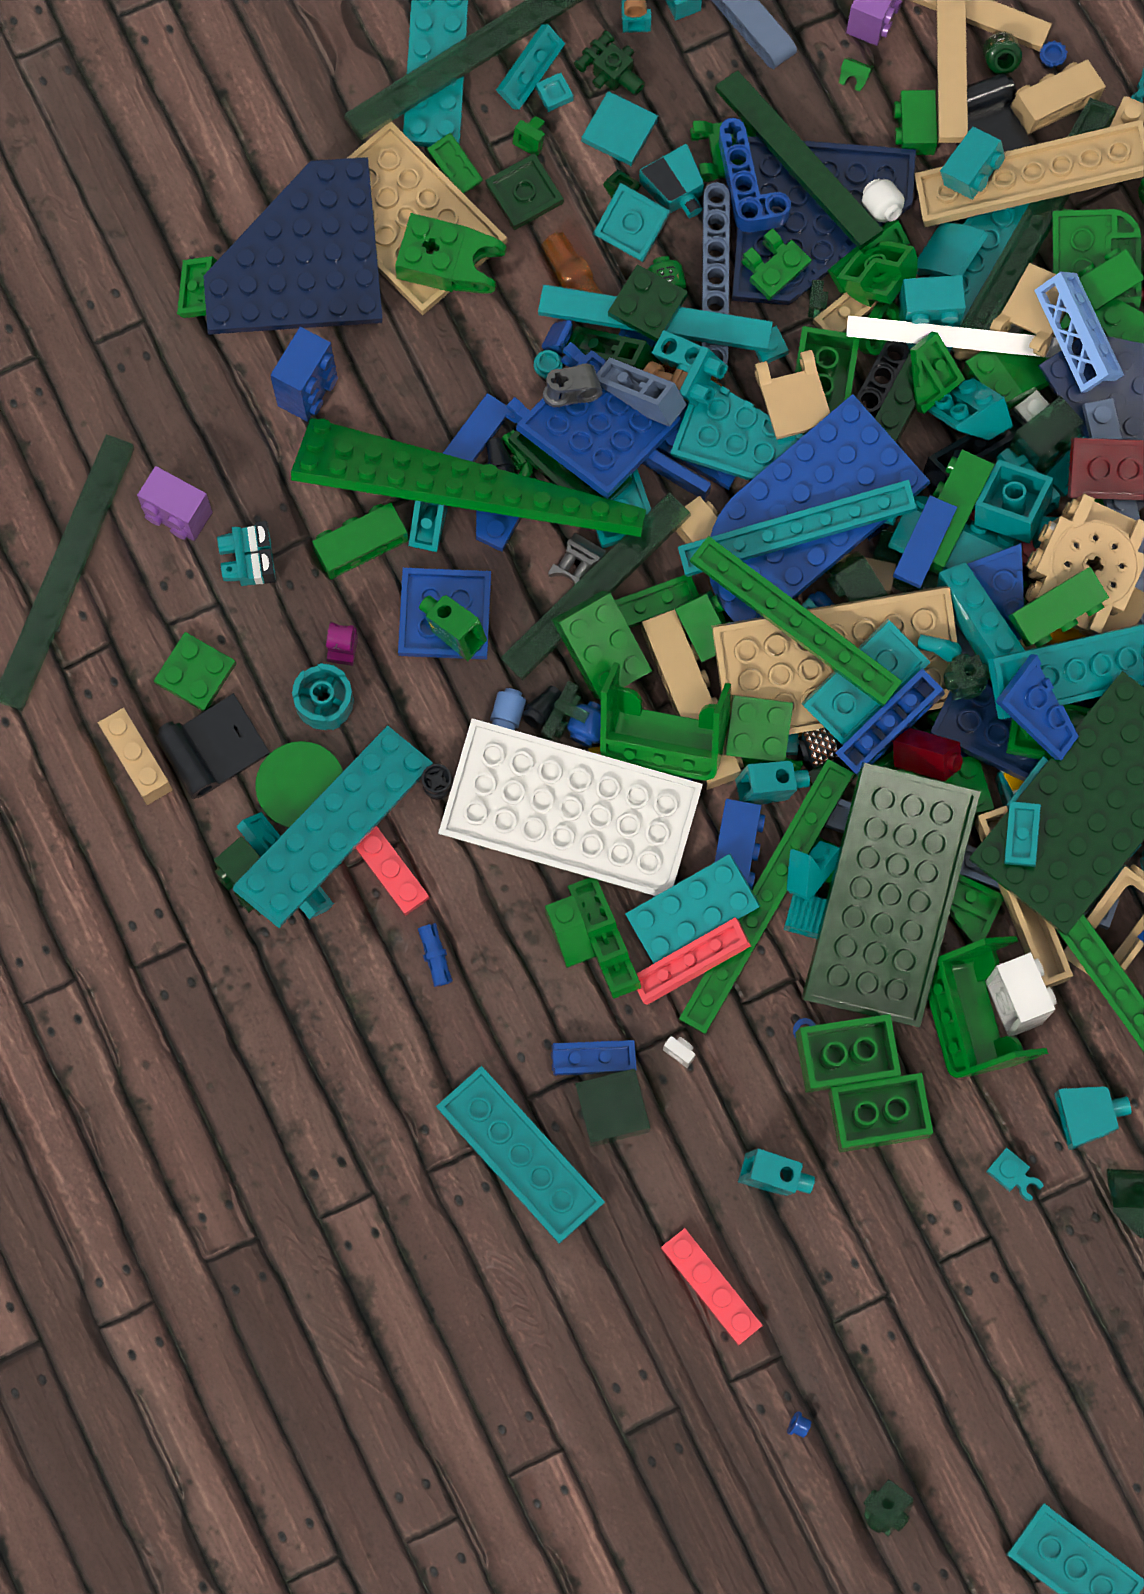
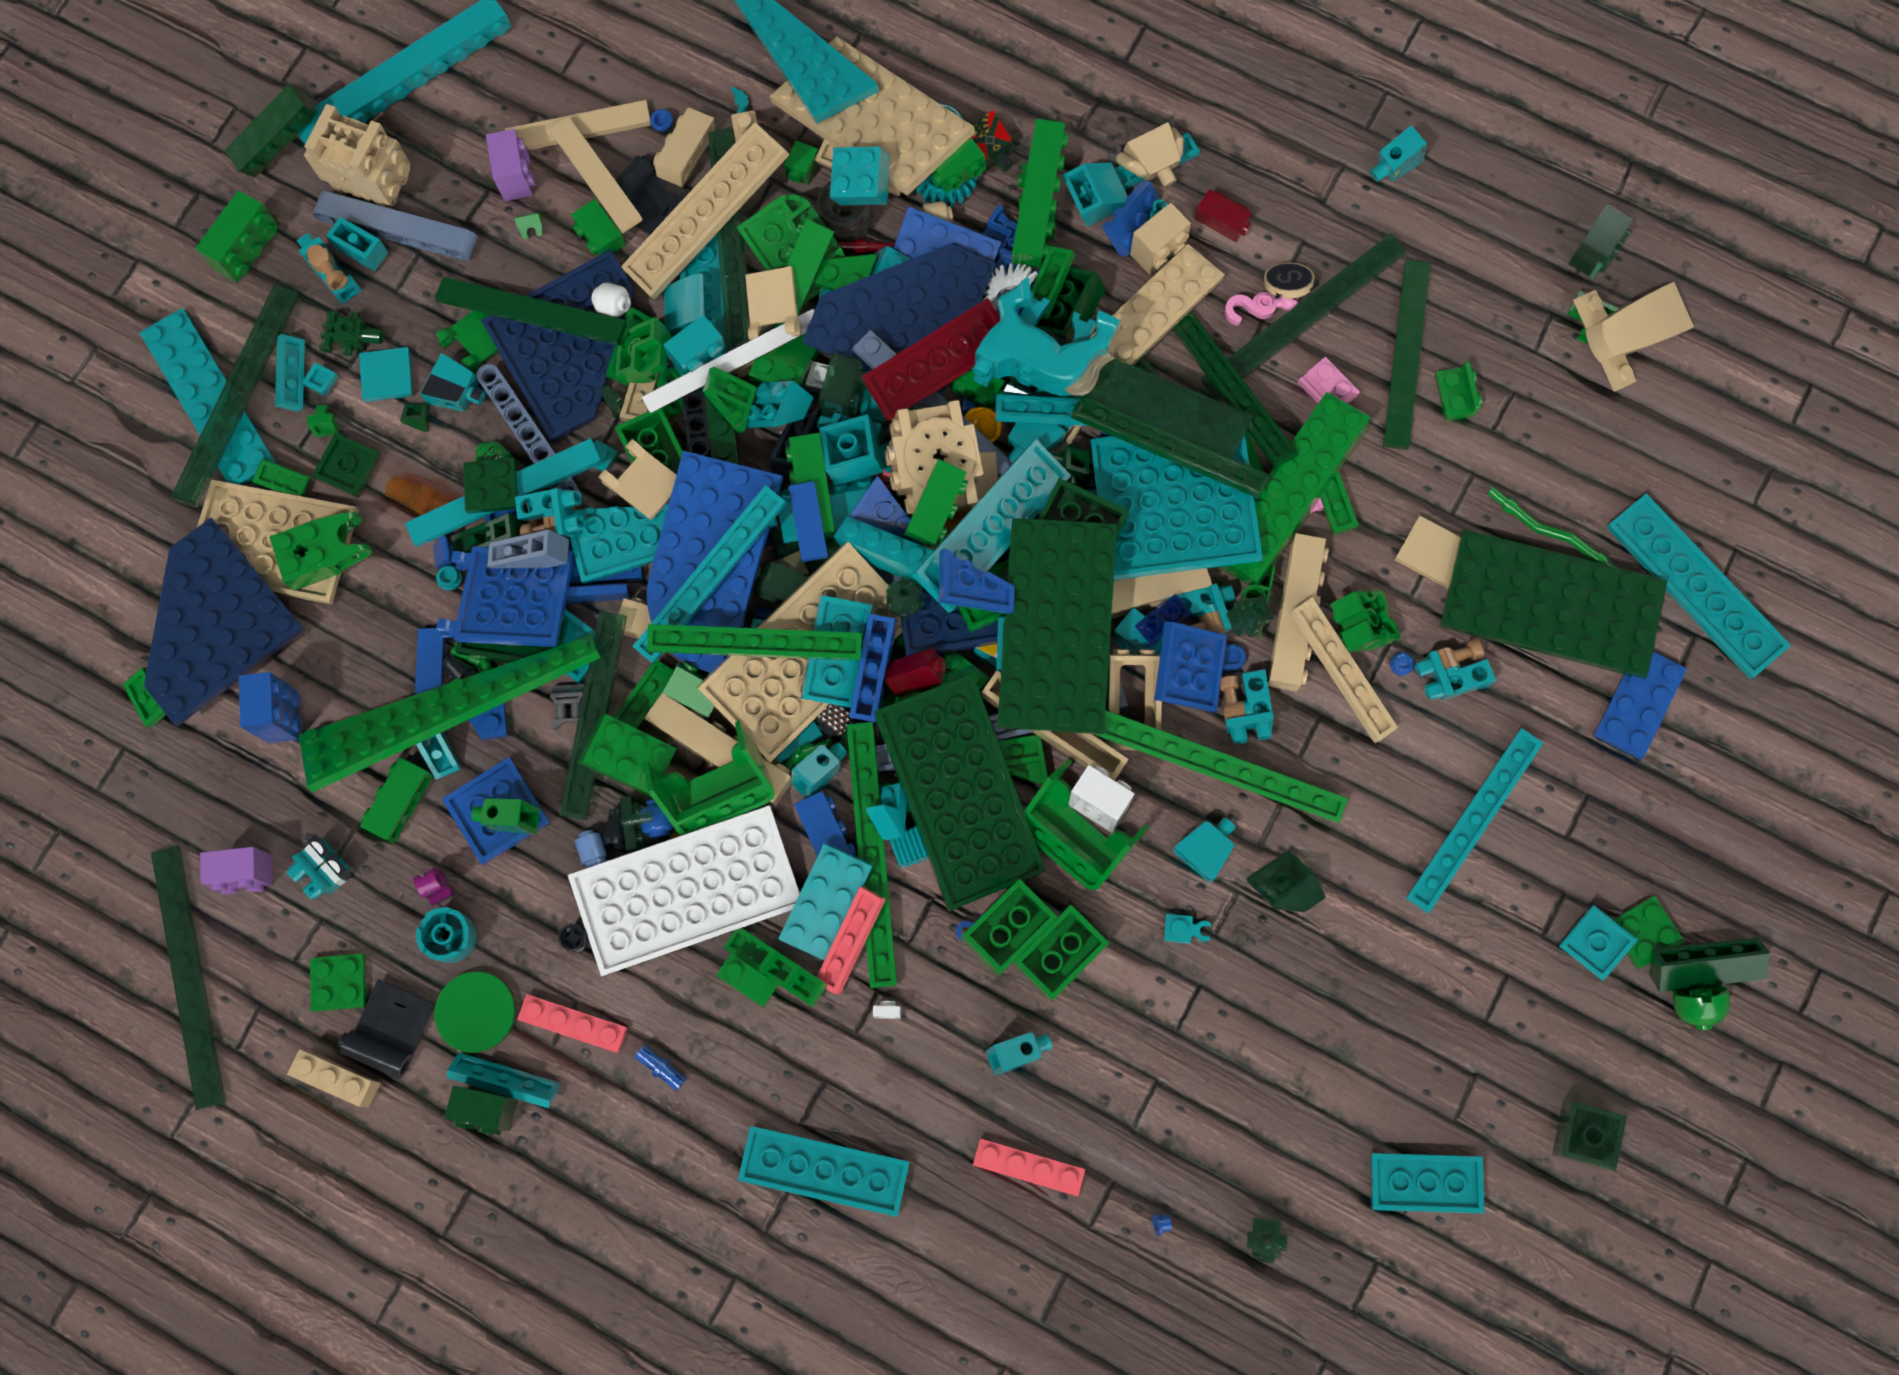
camera: 30 degrees left, 0 degrees up
teal plate [233,725,433,928] -> none
flat silver piece [543,363,602,407] -> none
blue hinge [551,1040,637,1076] -> none
clear green brick [575,1068,650,1147] -> none
teal tile [593,183,672,262] -> none
blue beam [719,118,791,232] -> none
green plate [724,695,793,762] -> none
green plate [741,228,812,301] -> none
teal arm [918,634,962,662] -> none
teal brick [940,126,1005,200] -> none
dark green head [983,32,1022,74] -> none
teal plate [1004,802,1041,867] -> none
light blue fence [1034,272,1124,393] -> none

